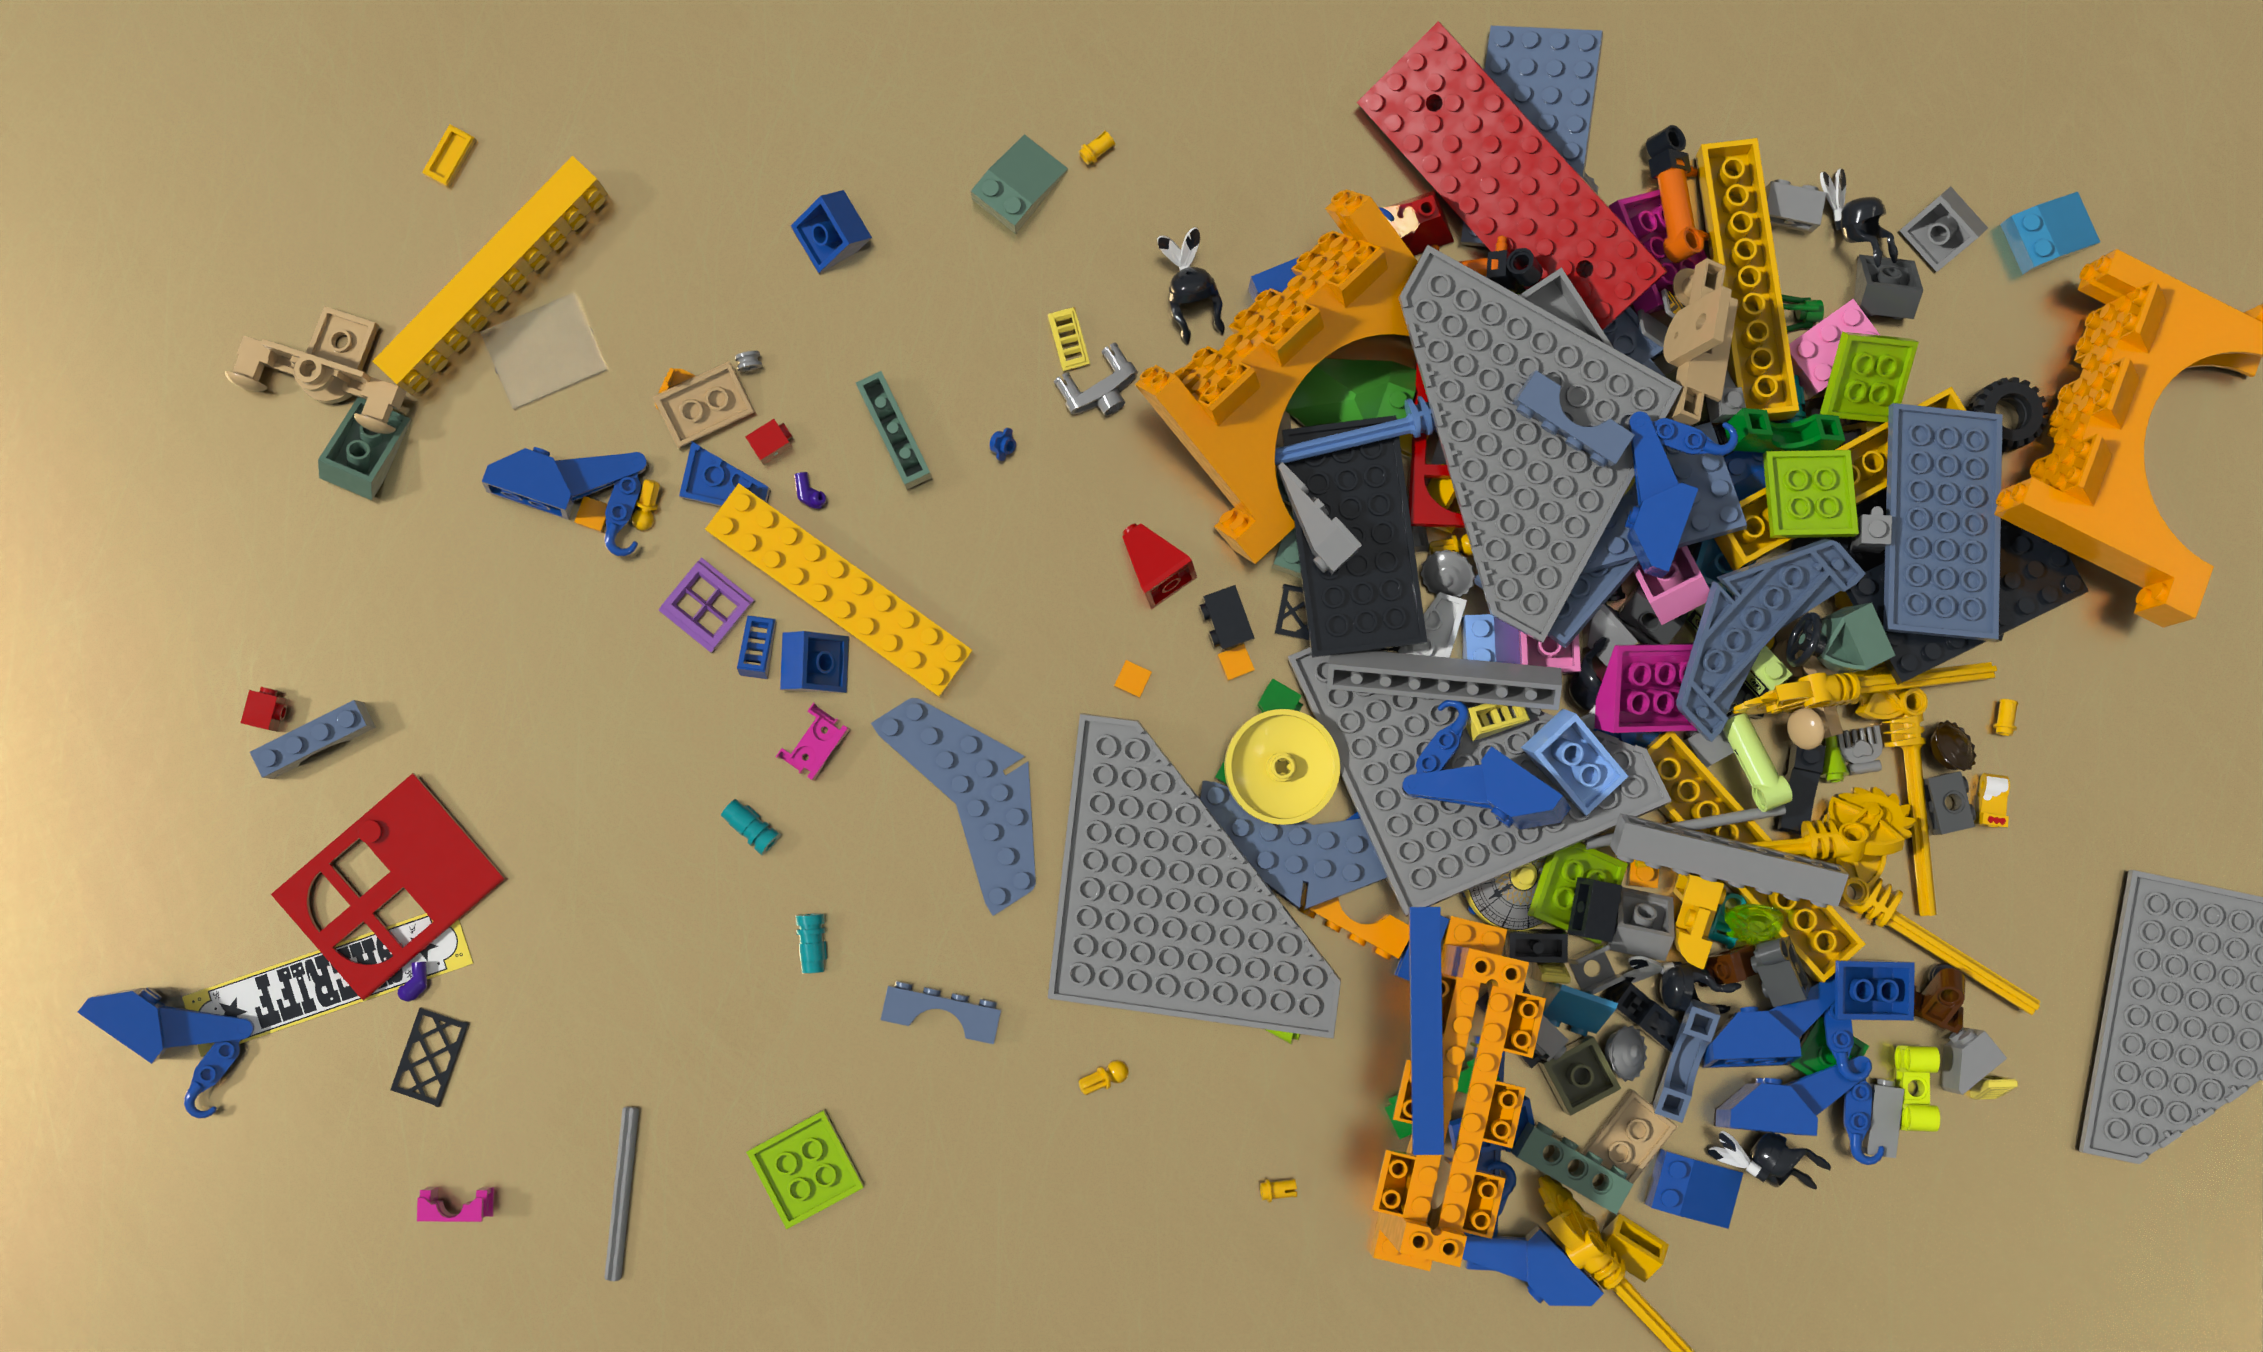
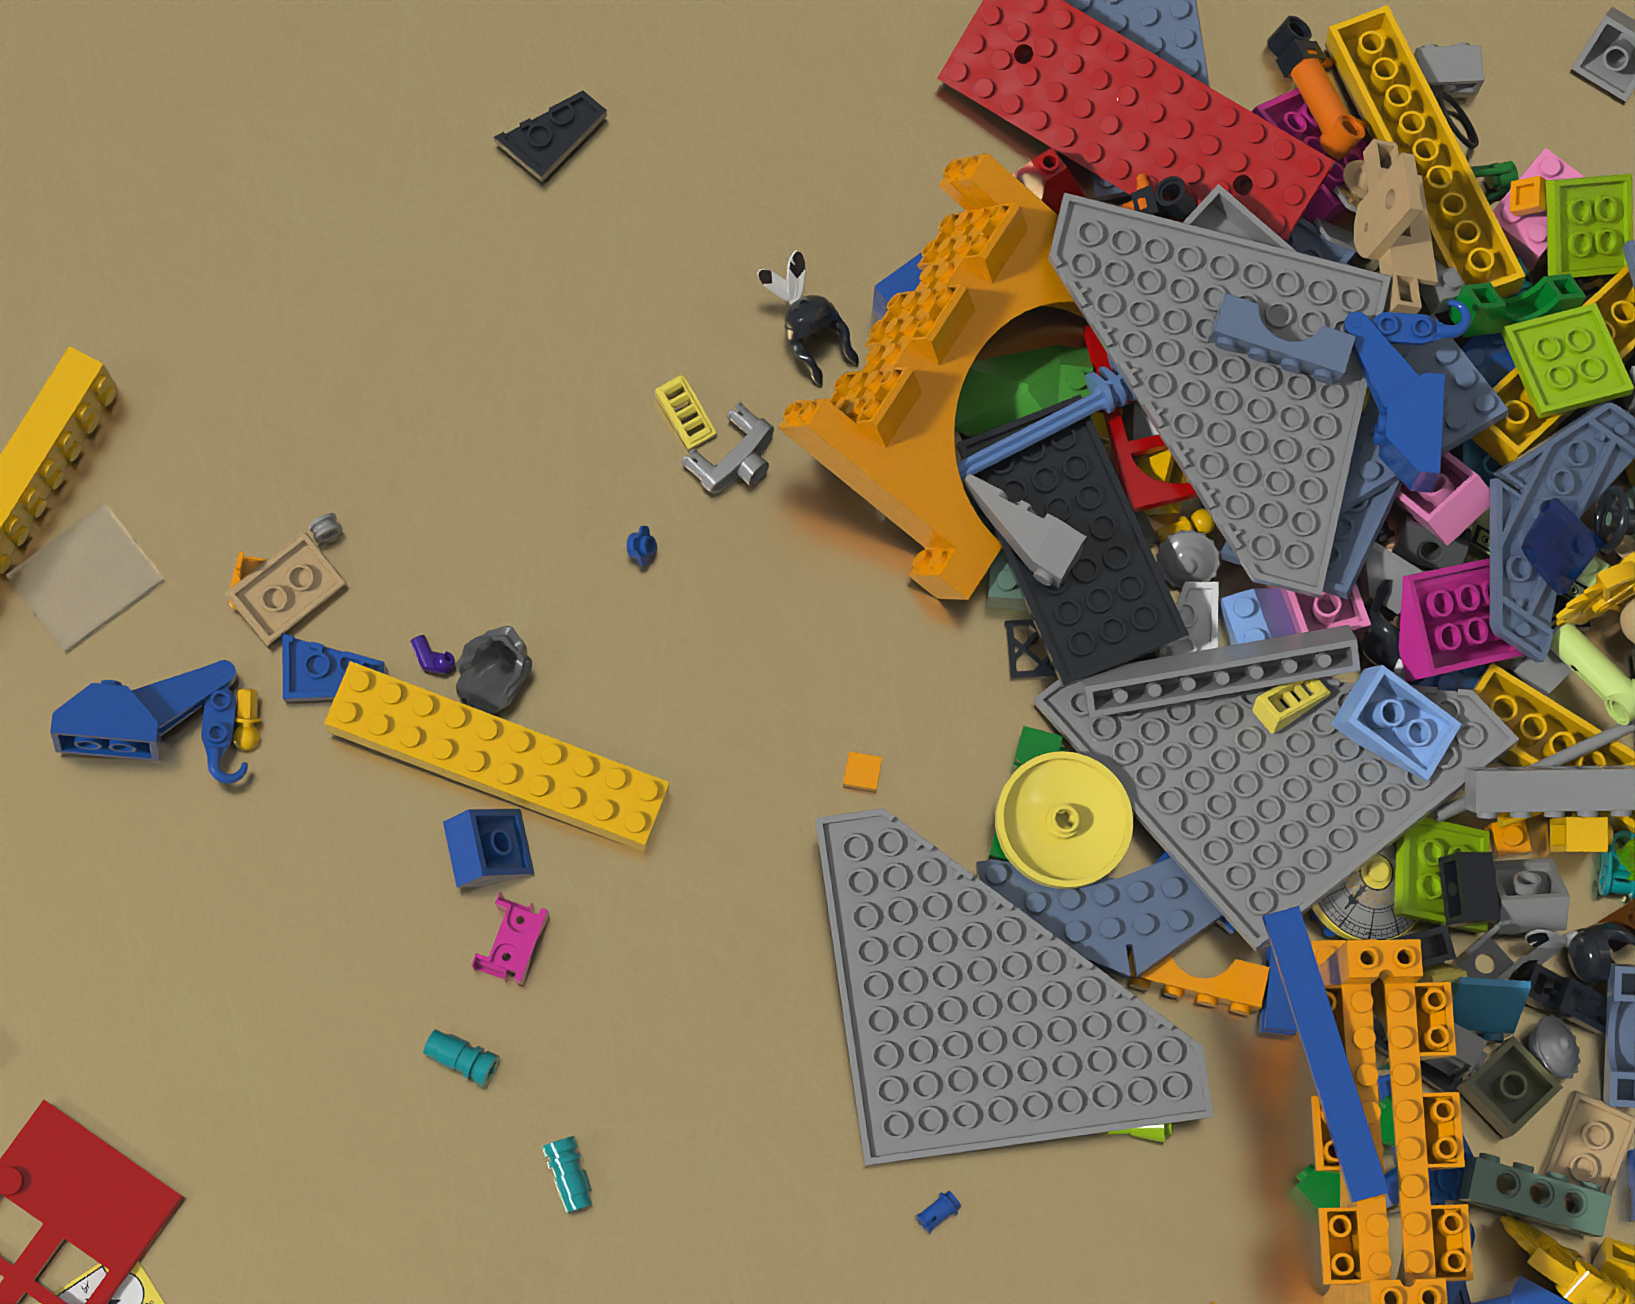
camera: 10 degrees left, 10 degrees down
light orange tile [574,496,607,533] -> none
medium lavender piece [659,557,755,653] -> none
blue slope [737,615,776,679] -> none
red brick [745,419,792,465] -> none
blue slope [791,190,872,273] -> none
sand green brick [856,371,932,490] -> none
sand blue wing [871,698,1036,916] -> none
sand blue arch [881,981,1002,1044] -> none
sand green slope [971,134,1068,234] -> none
yellow pin [1078,131,1116,165] -> none
yellow axle [1078,1060,1129,1095] -> none
red slope [1122,523,1197,610] -> none
black brick [1199,585,1255,652] -> none
light orange tile [1217,644,1255,681] -> none
blue slope [1403,700,1571,829] -> none
yellow brick [1674,902,1716,969] -> none
black hair [1820,168,1898,267] -> none
dark grey slope [1854,254,1923,319] -> none
none -> dark grey hair [455,626,532,715]
none -> black wing [494,90,607,182]
none -> blue pin [915,1190,962,1234]
none -> black piece [1437,92,1479,149]
none -> light orange plate [1510,176,1546,216]
none -> clear blue plate [1521,498,1604,595]

